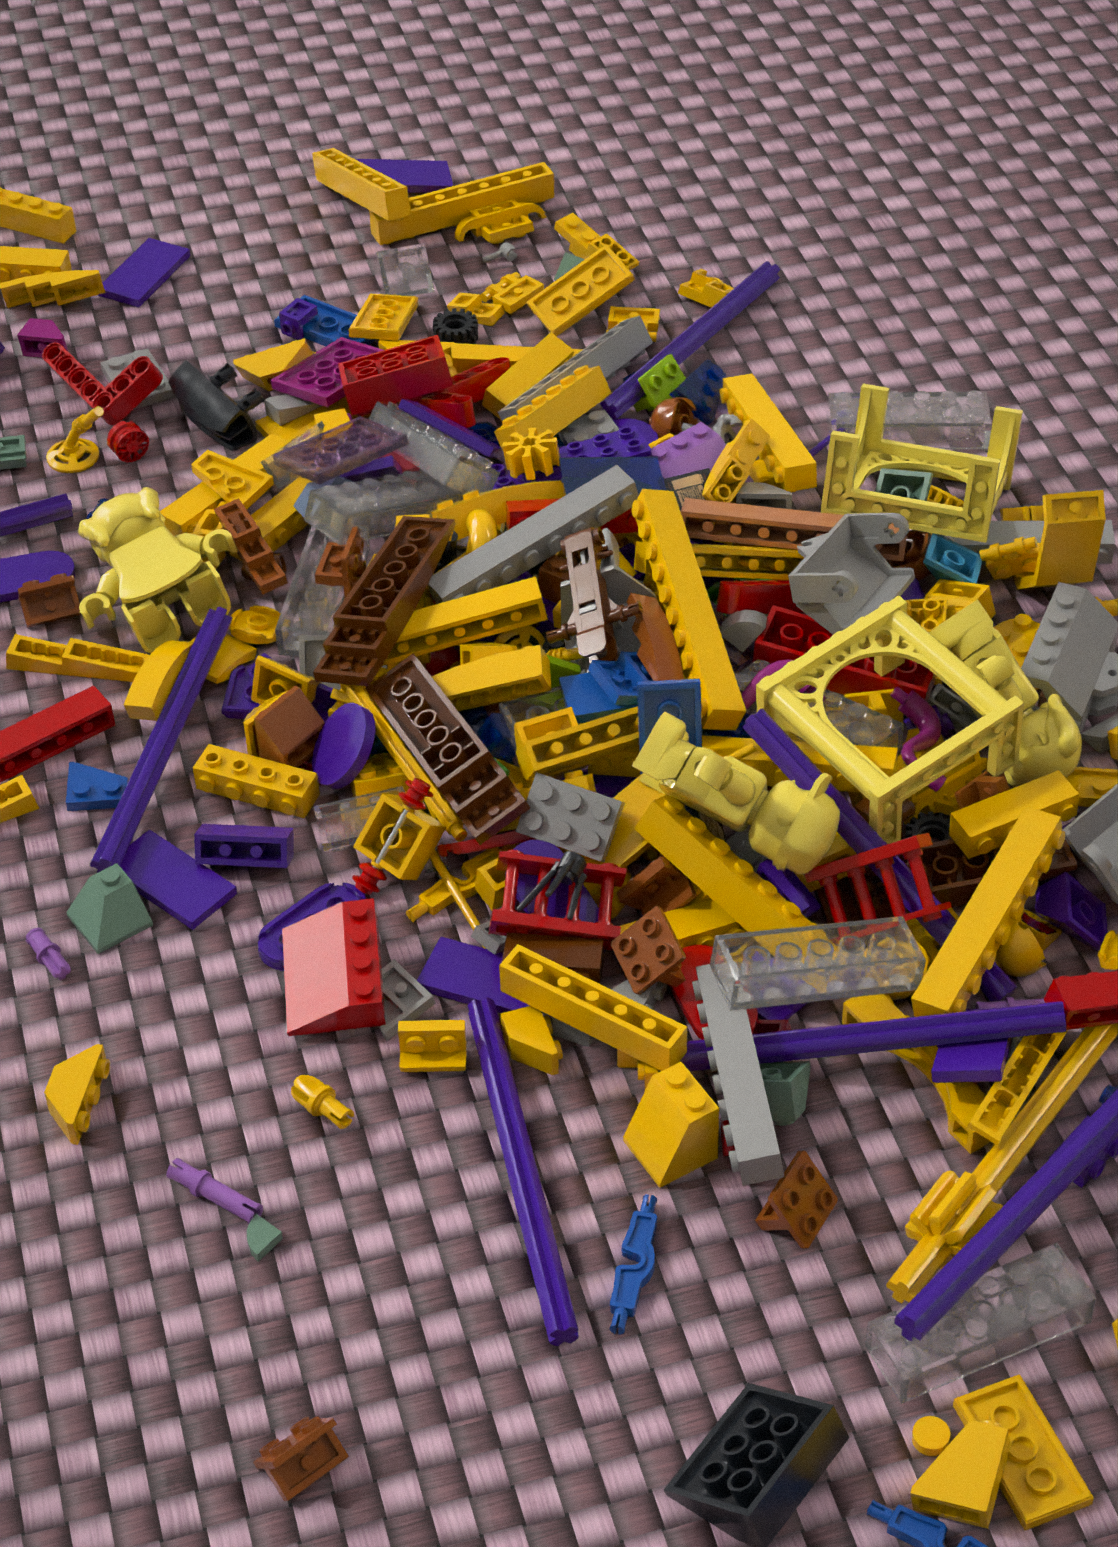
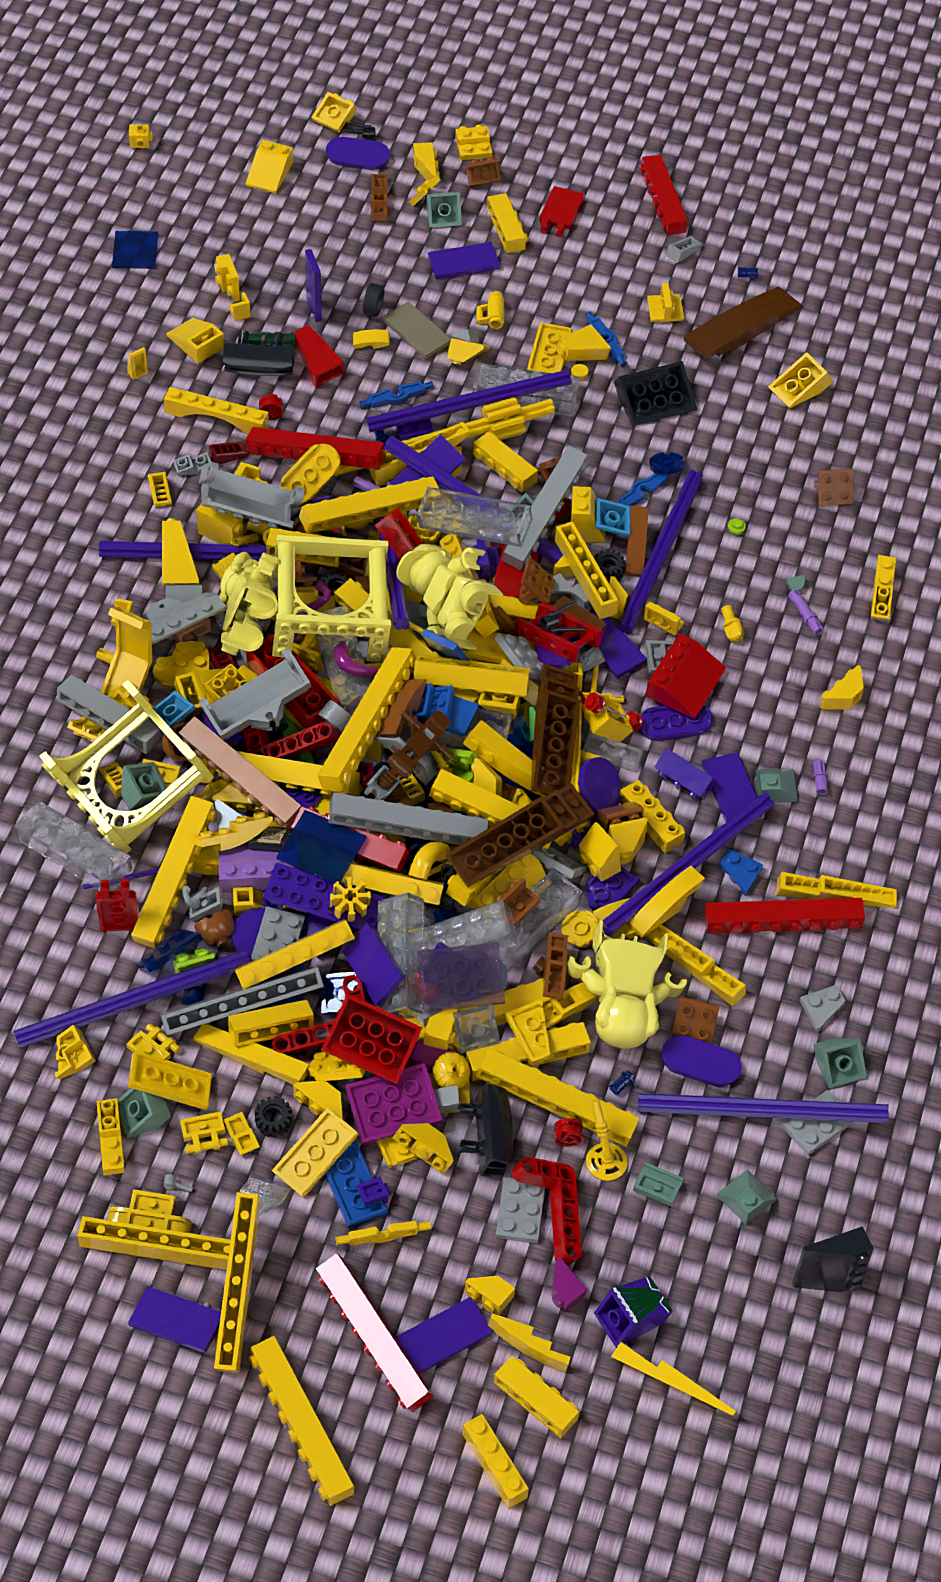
camera: 150 degrees left, 10 degrees up
none -> red tile [95,879,139,932]
none -> yellow brick [249,1336,354,1506]
none -> brick [316,1253,434,1412]
none -> yellow piece [335,1221,431,1246]
none -> yellow hair [433,1052,471,1090]
none -> yellow slope [465,1276,515,1315]
none -> yellow brick [473,431,538,493]
none -> yellow brick [476,1048,639,1147]
none -> black tyre [594,549,625,582]
none -> dark azure slope [595,498,630,537]
none -> dark orange slope [625,506,648,576]
none -> clear blue tile [649,452,684,475]
none -> lime plate [728,518,746,535]
none -> yellow slope [871,555,896,620]

